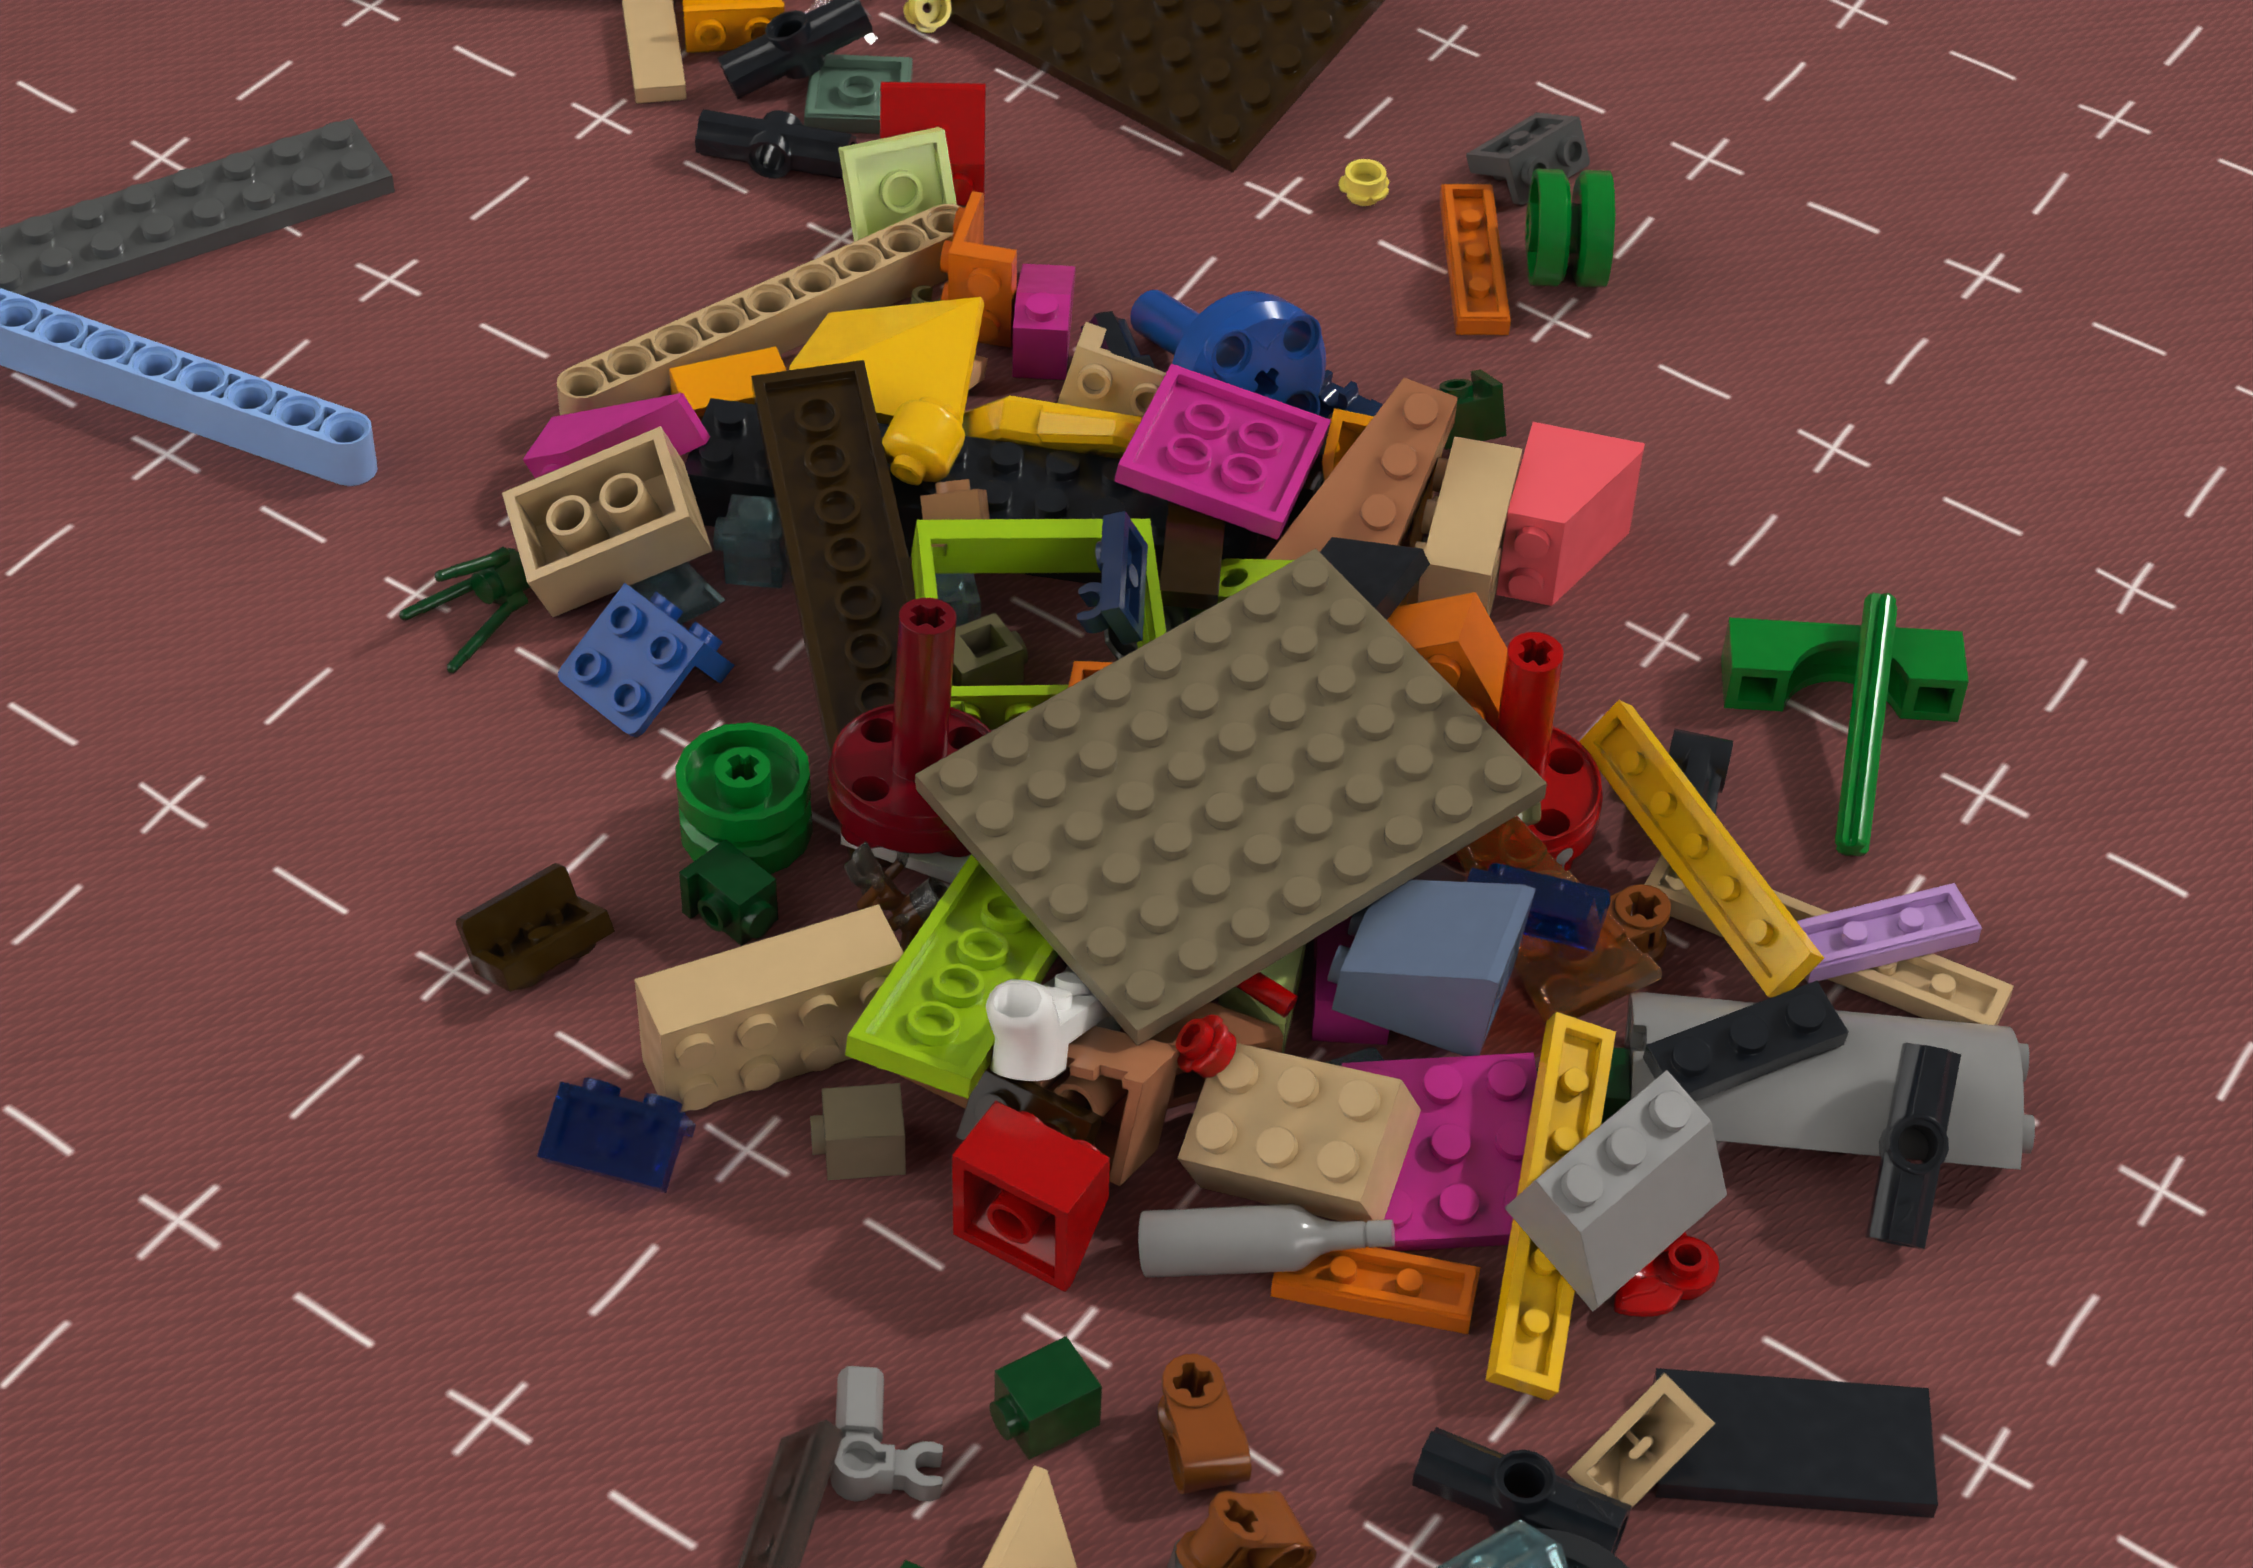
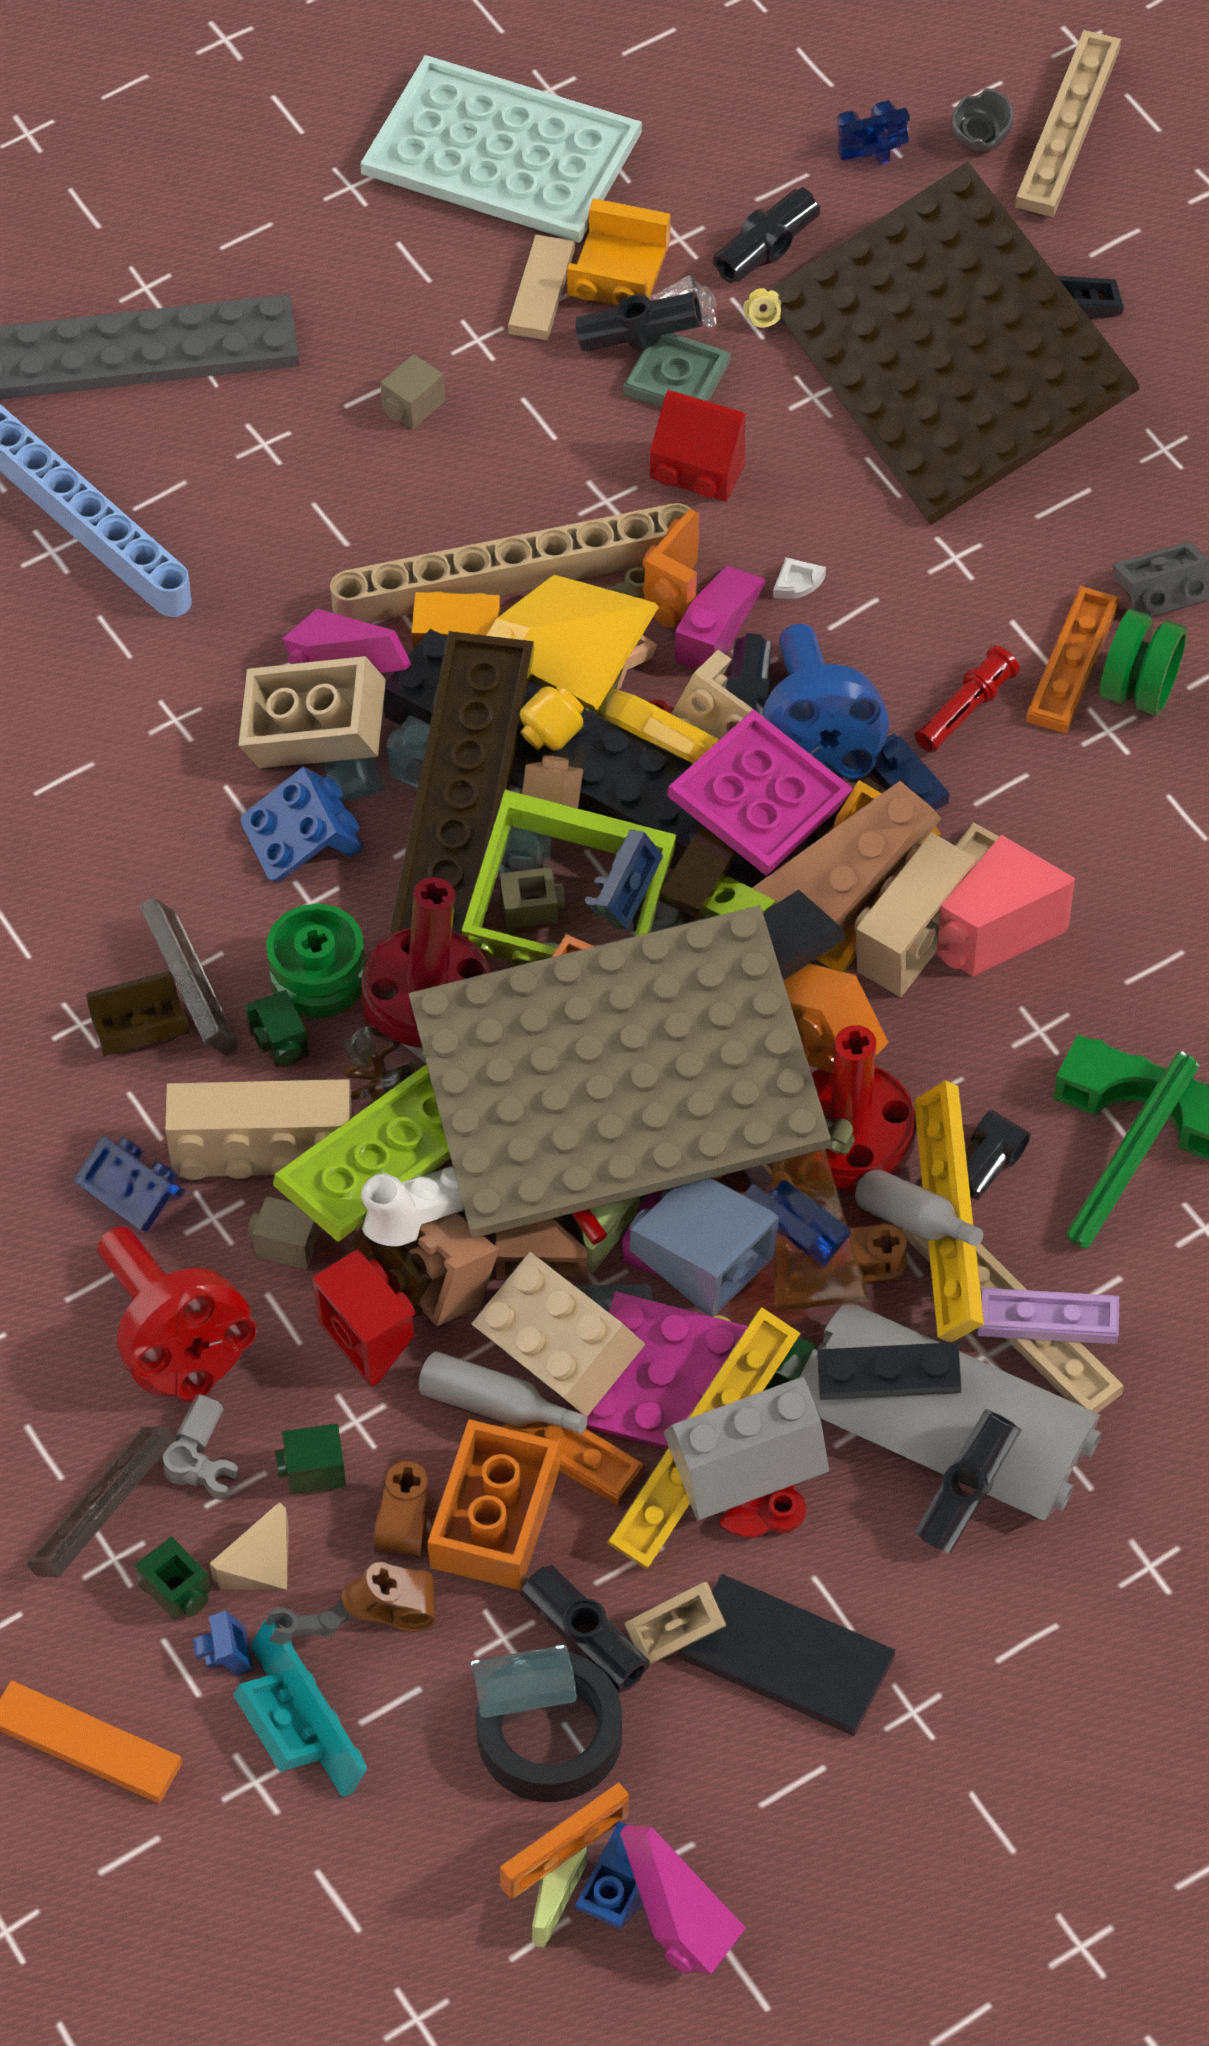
camera: 25 degrees right, 10 degrees up
dark green plant [399,546,530,673] -> none
black piece [695,109,857,179] -> none
yellowish green plate [838,127,957,242] -> none
red plate [1176,1014,1237,1078] -> none
light yellow plate [1339,159,1389,206] -> none
dark green brick [1437,369,1507,450] -> none
none -> red piece [97,1227,258,1402]
none -> clear smoke tile [140,897,238,1056]
none -> dark tan brick [380,354,446,430]
none -> orange brick [427,1419,561,1591]
none -> white tile [773,557,826,600]
none -> light grey piece [855,1169,983,1246]
none -> red pin [914,645,1020,753]

